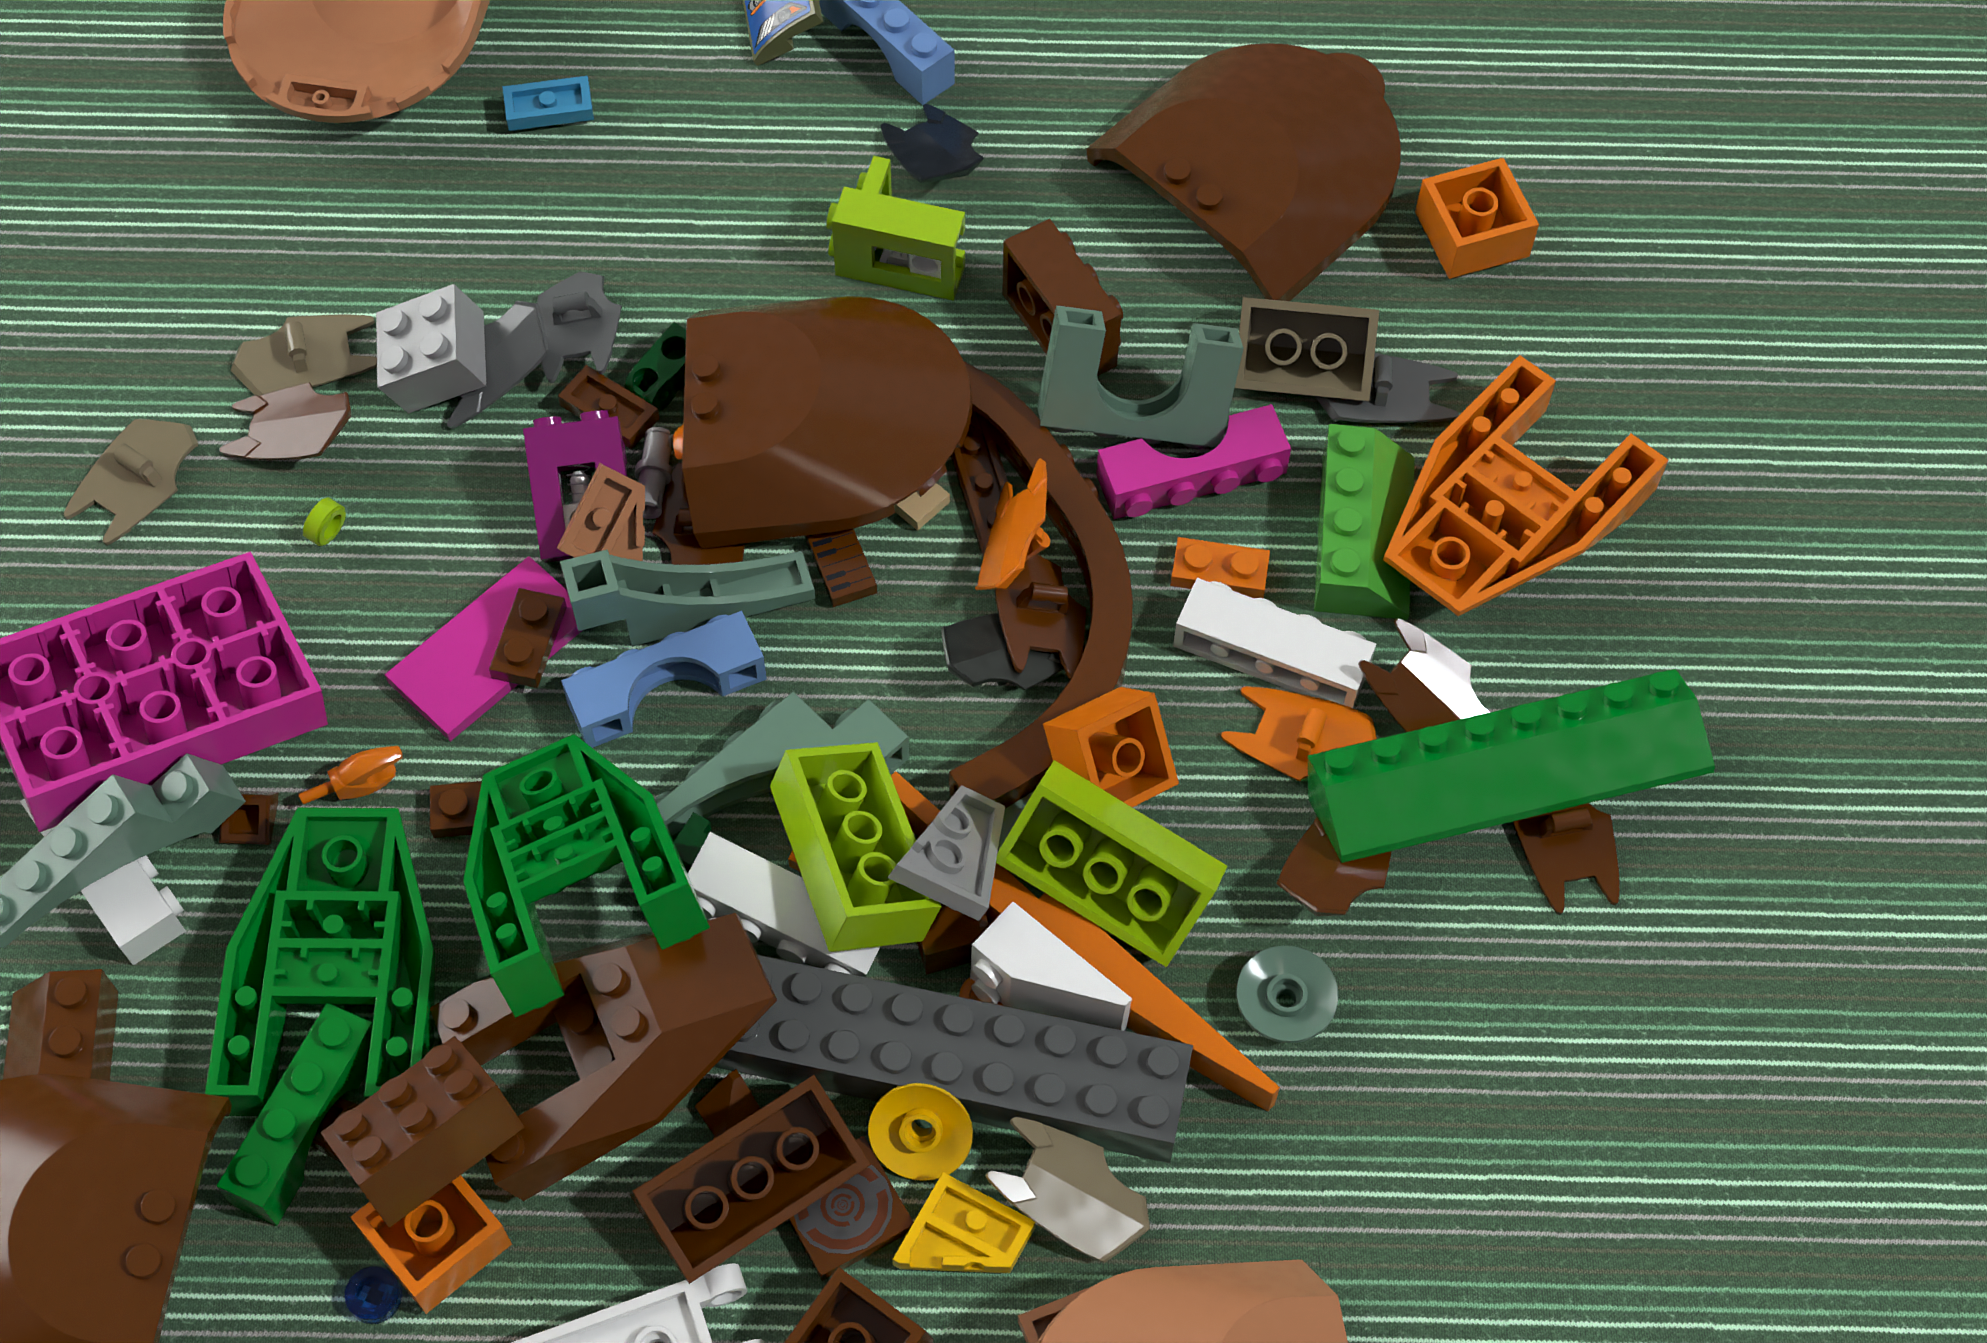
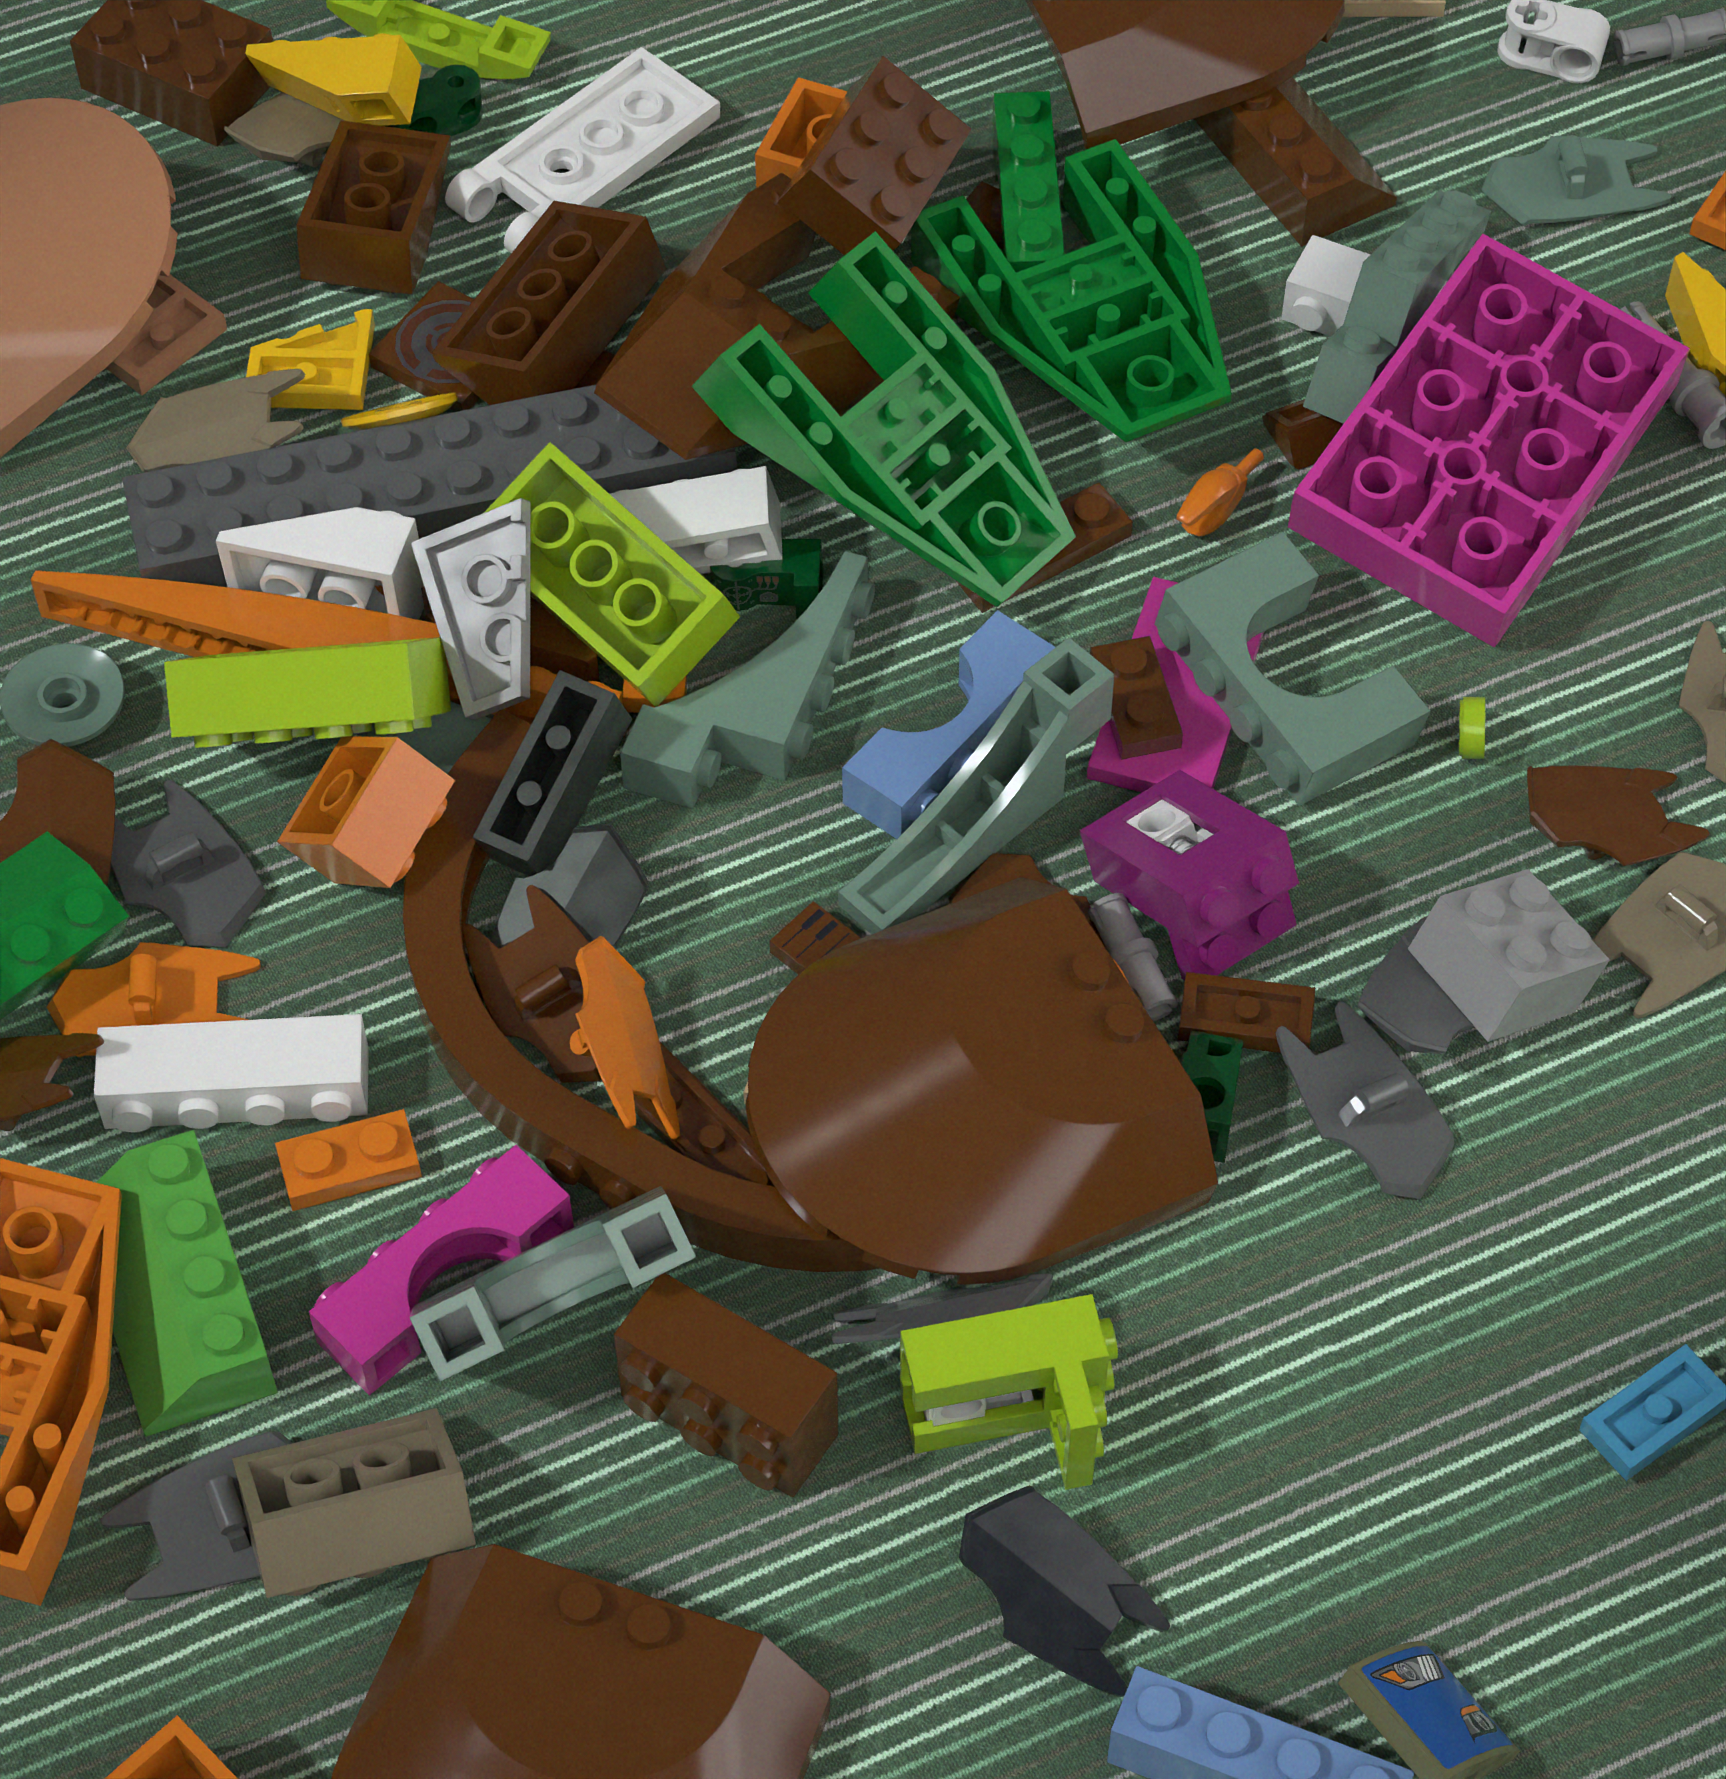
camera: 155 degrees right, 5 degrees down
nougat wing [557,463,645,561] -> none
none -> dark grey shield [111,780,266,947]
none -> pearl dark grey brick [473,670,632,876]
none -> dark grey shield [831,1273,1053,1344]
none -> sand green arch [1154,532,1430,806]

